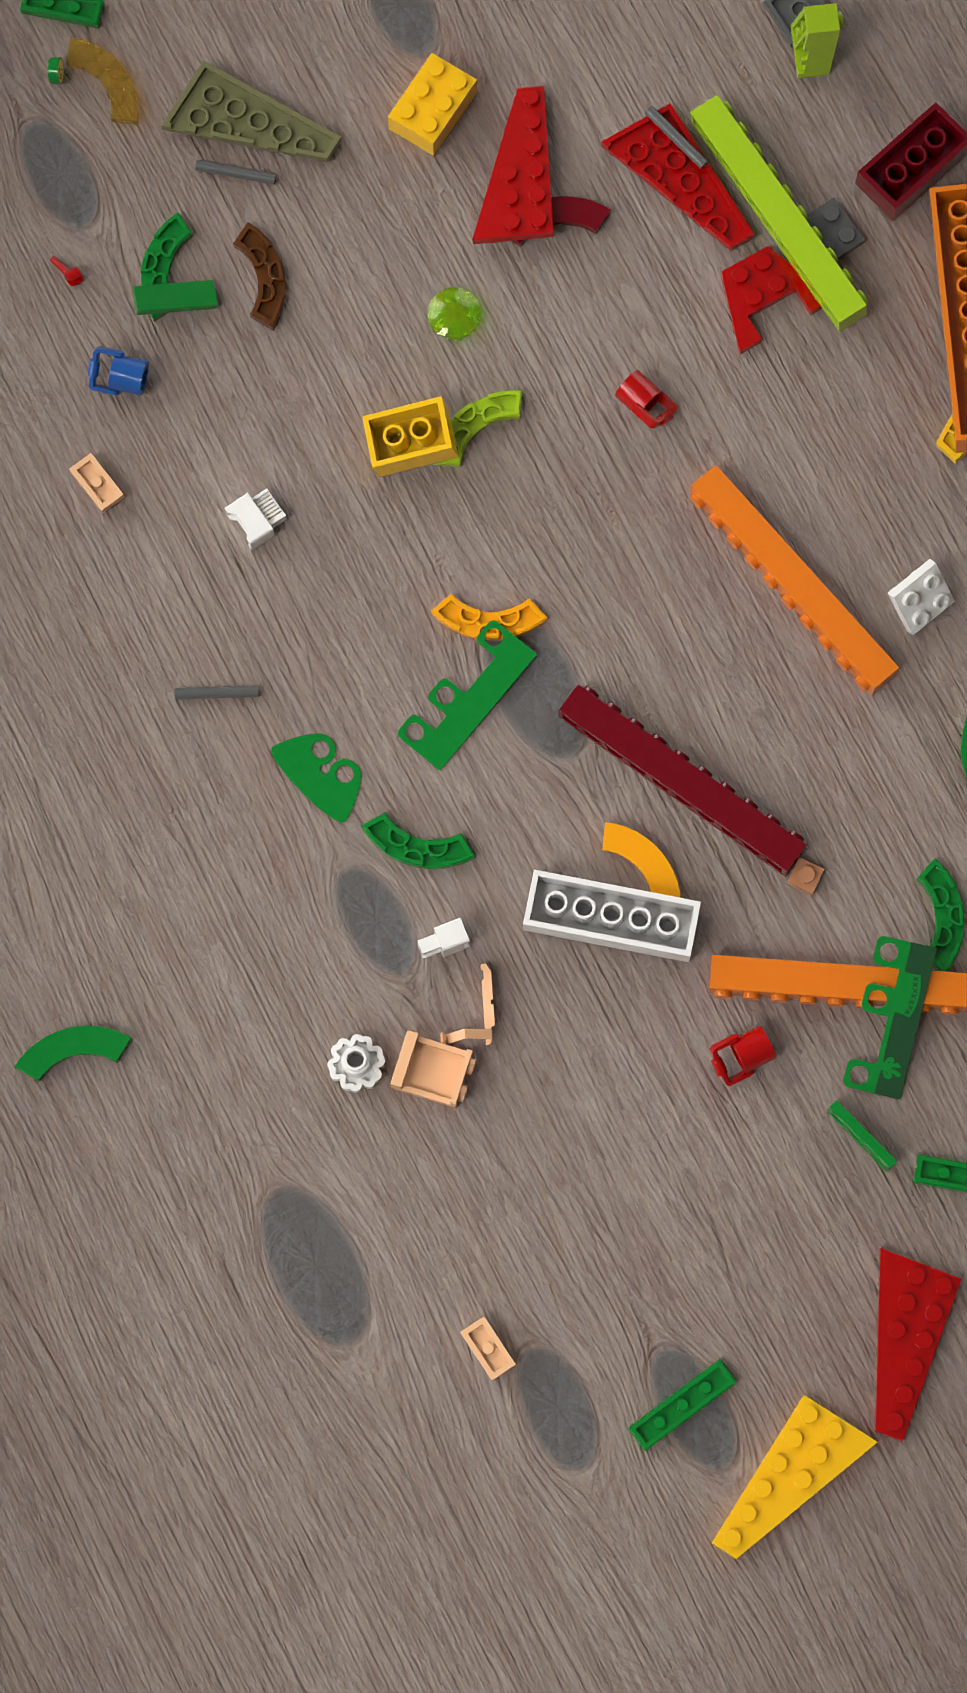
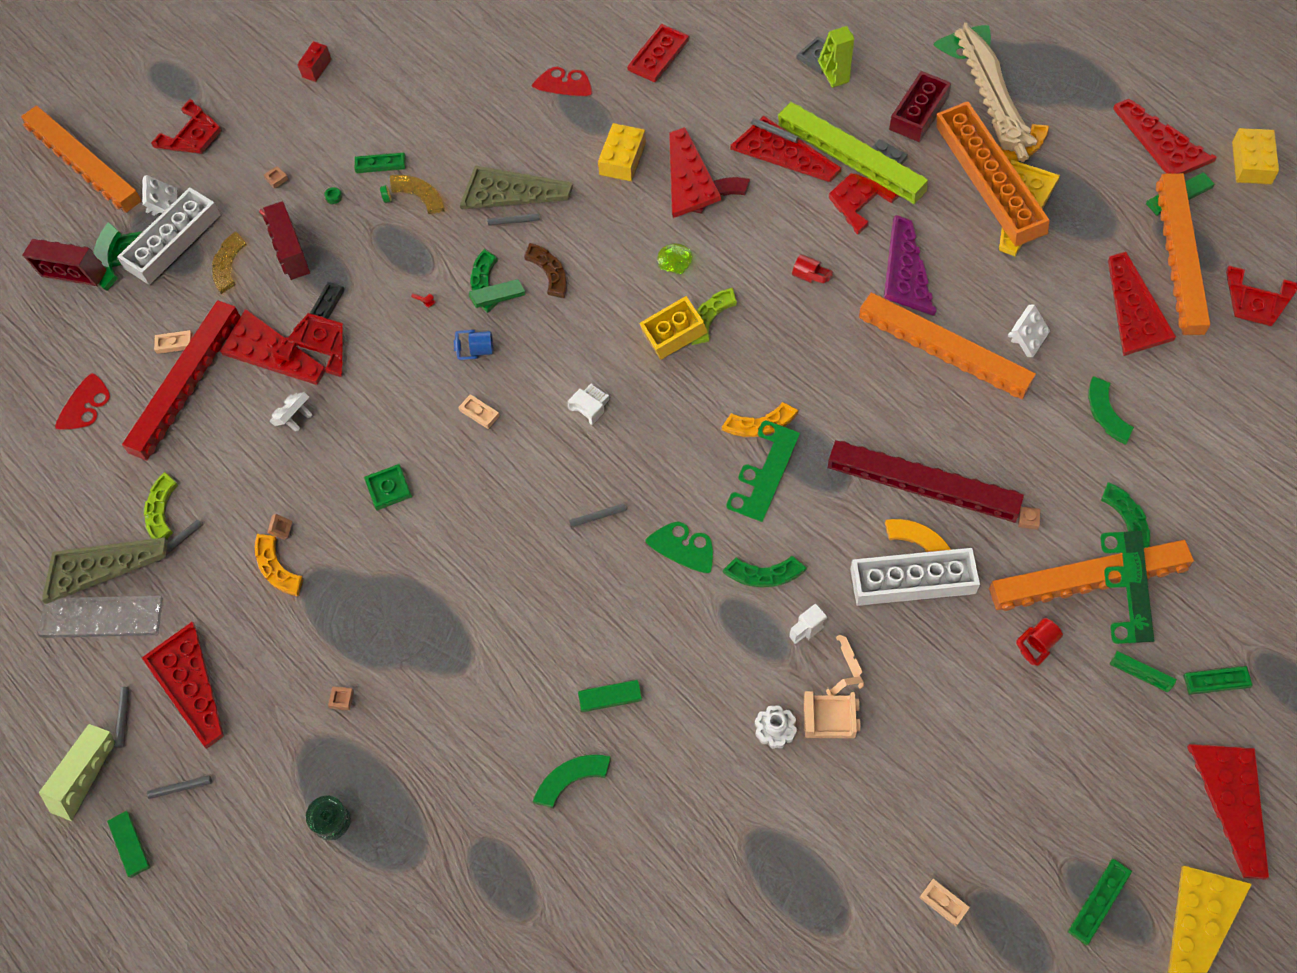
camera: 15 degrees left, 15 degrees down
none -> green tile [578,680,642,713]
none -> magenta wing [884,215,937,316]

